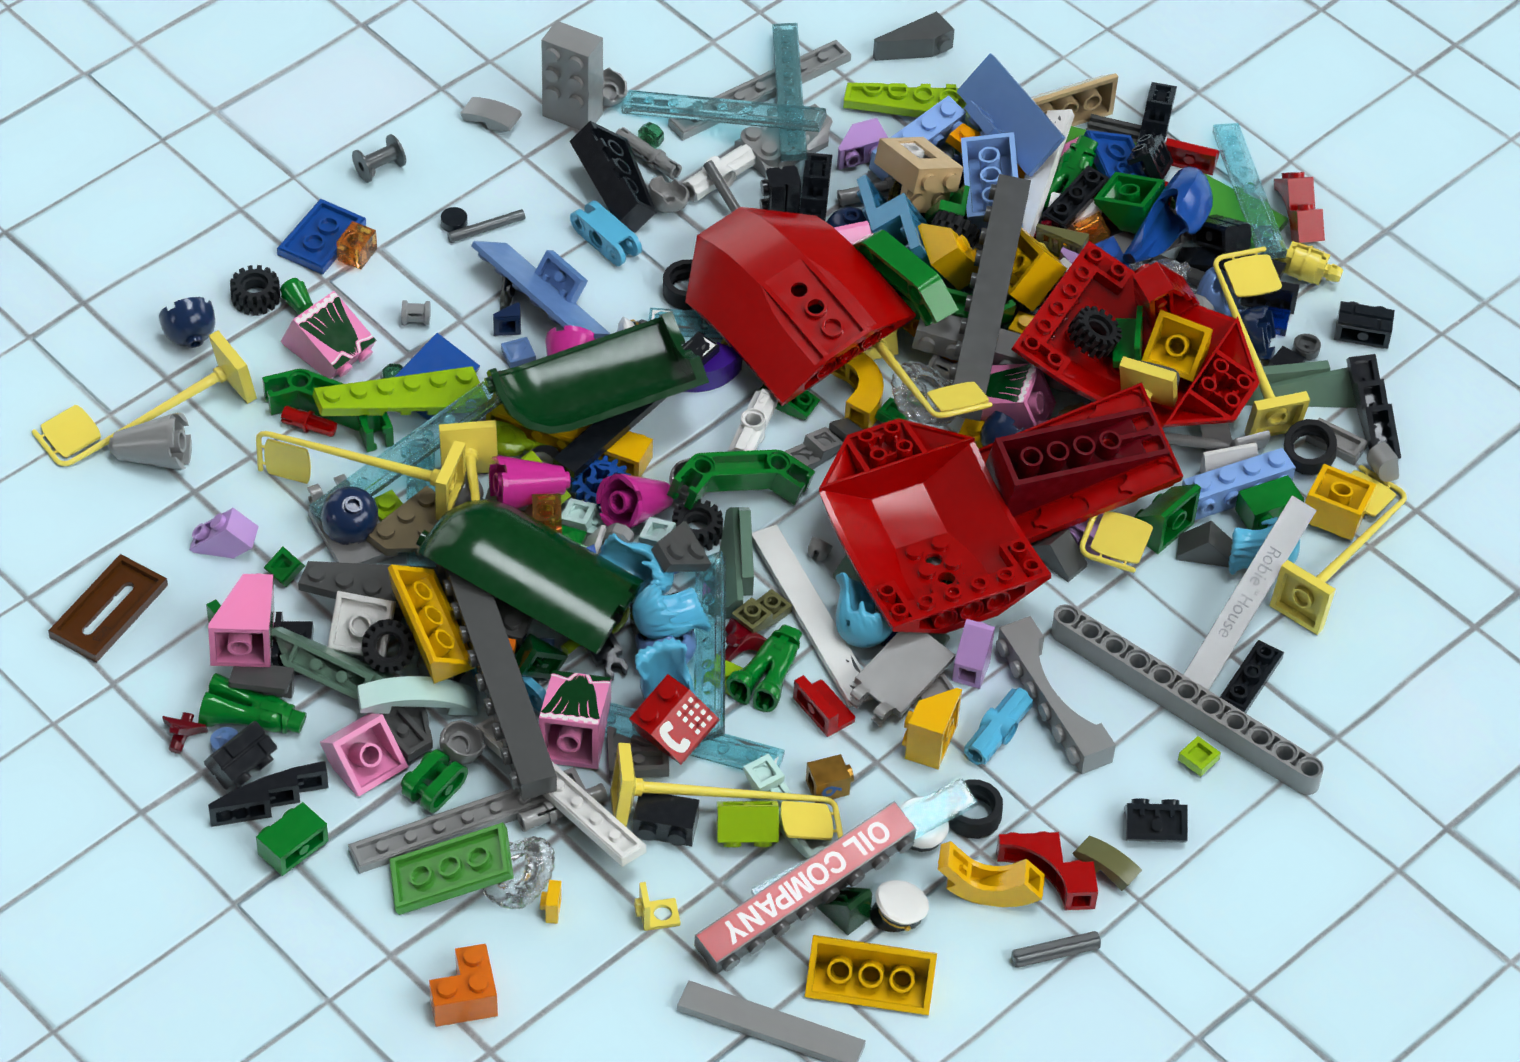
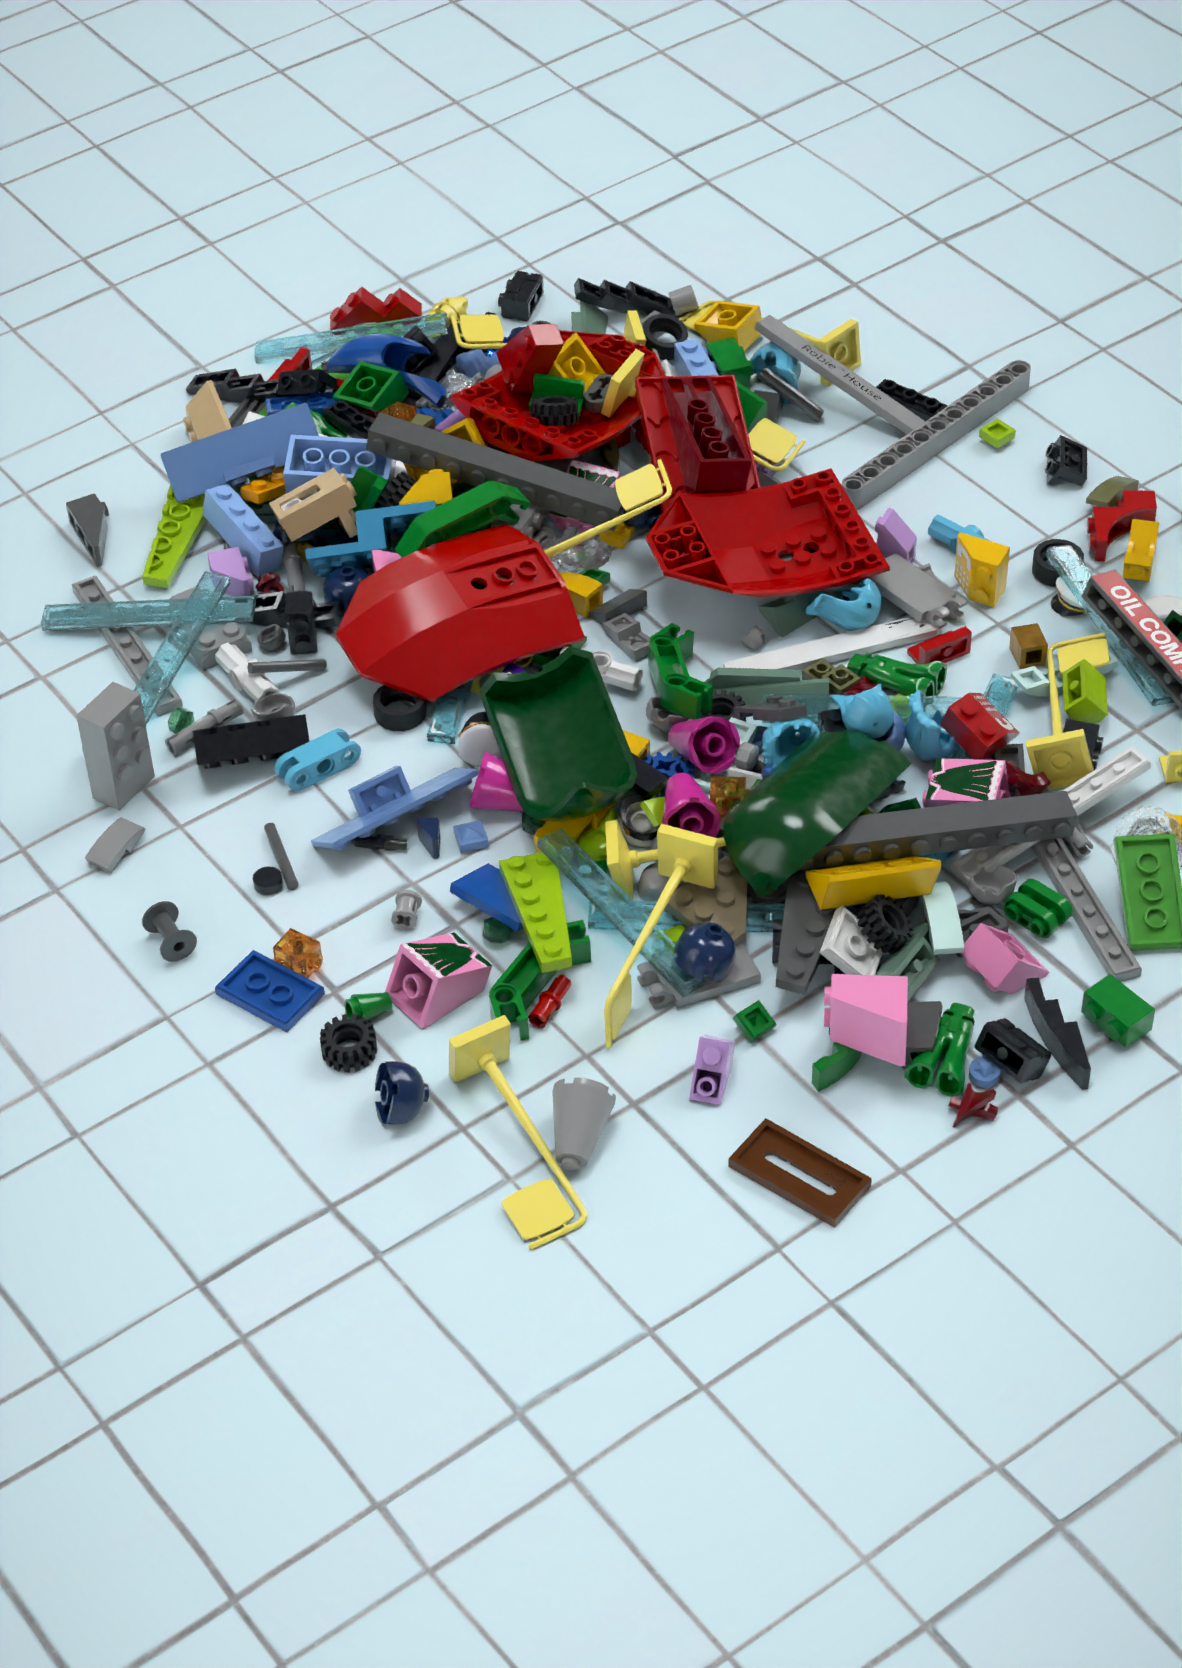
camera: 80 degrees left, 5 degrees down
light grey arch [996,616,1116,774] -> none
none -> dark red plate [255,572,284,594]
none -> dark grey axle [759,368,824,421]
none -> dark red piece [1005,760,1051,797]

